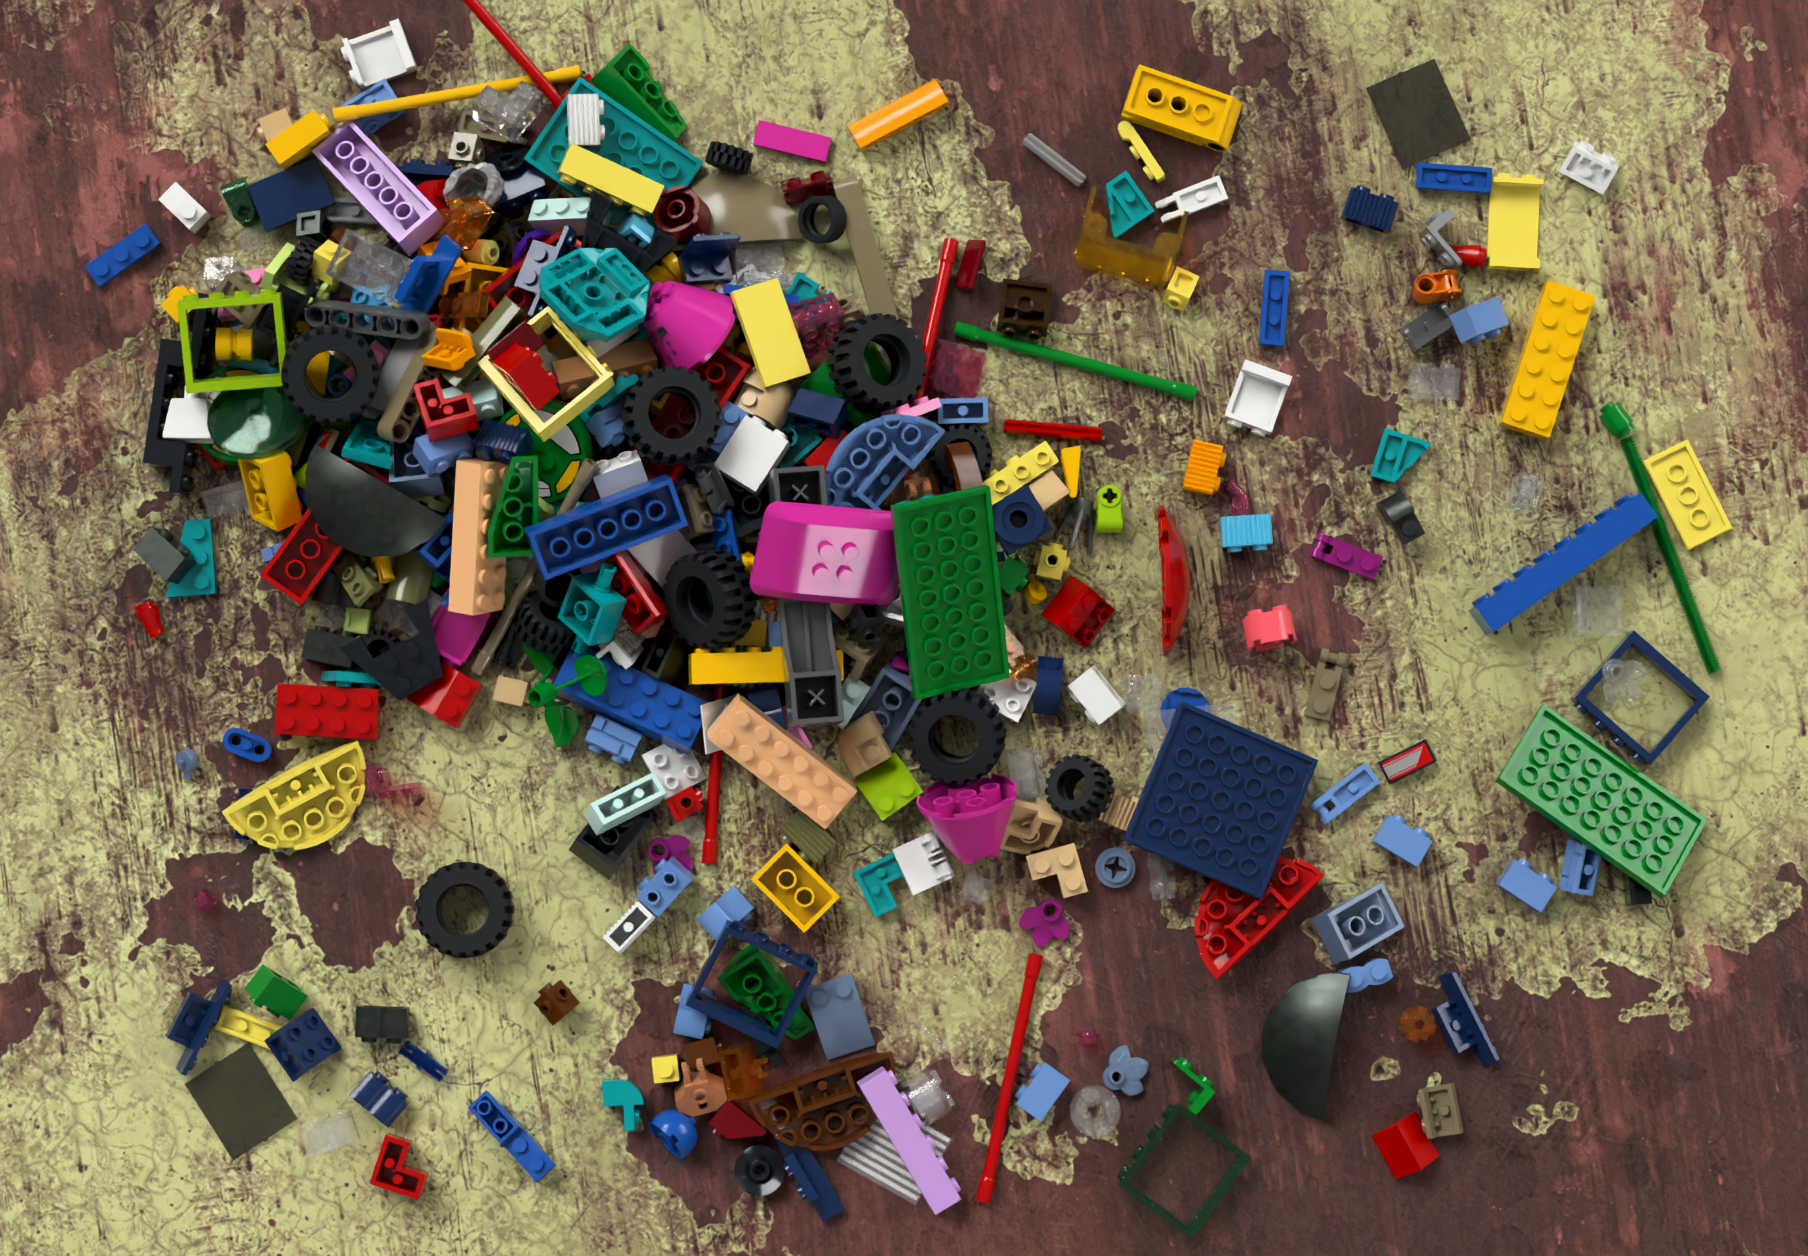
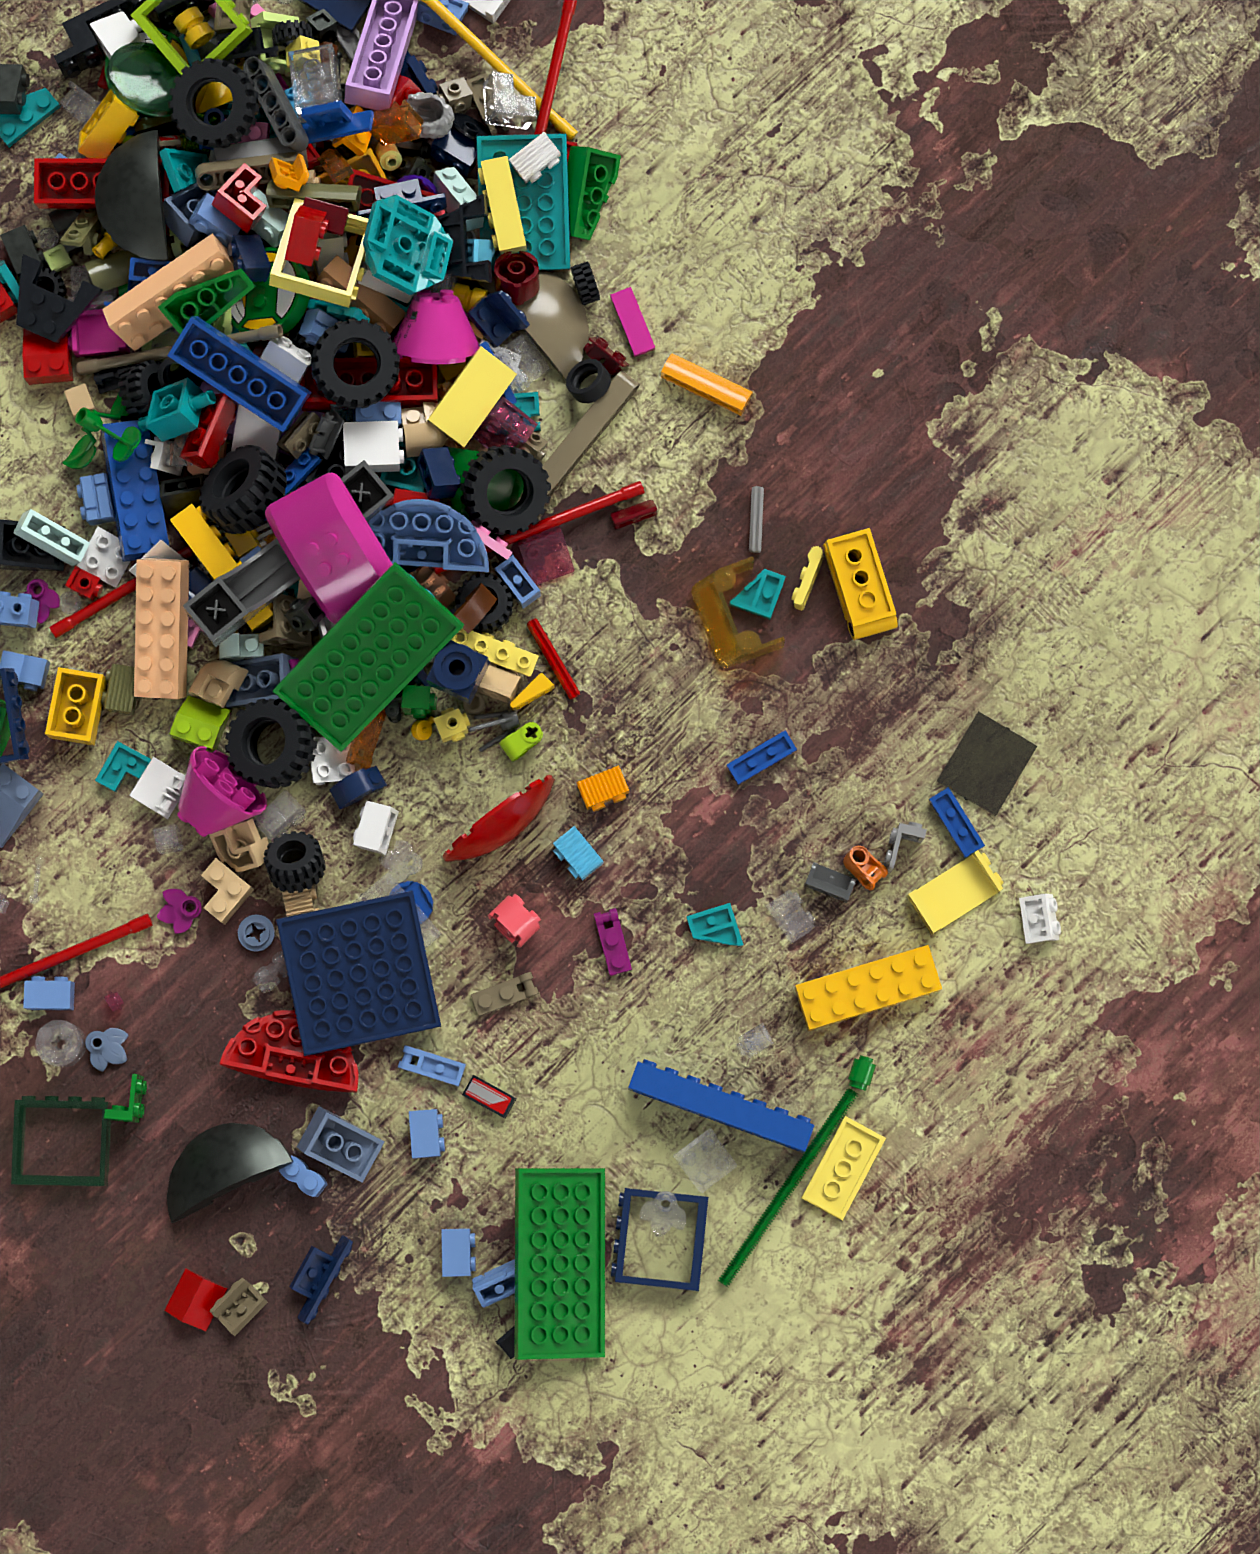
camera: 60 degrees right, 5 degrees down
green piece [953,321,1198,401] -> none
dark brown plate [997,278,1053,340] -> none
red slope [1041,575,1115,650] -> none
white hinge [1155,175,1228,223] -> none
light yellow bracket [1162,266,1200,311] -> none
white panel [1223,359,1292,437] -> none
clear pink arm [1224,479,1249,516] -> none
dark blue brick [1340,185,1399,234] -> none
pearl dark grey brick [1376,491,1425,546] -> none
clear orange brick [1398,1005,1437,1043] -> none
medium blue brick [1449,297,1510,344] -> none
red cone [1451,245,1487,269] -> none

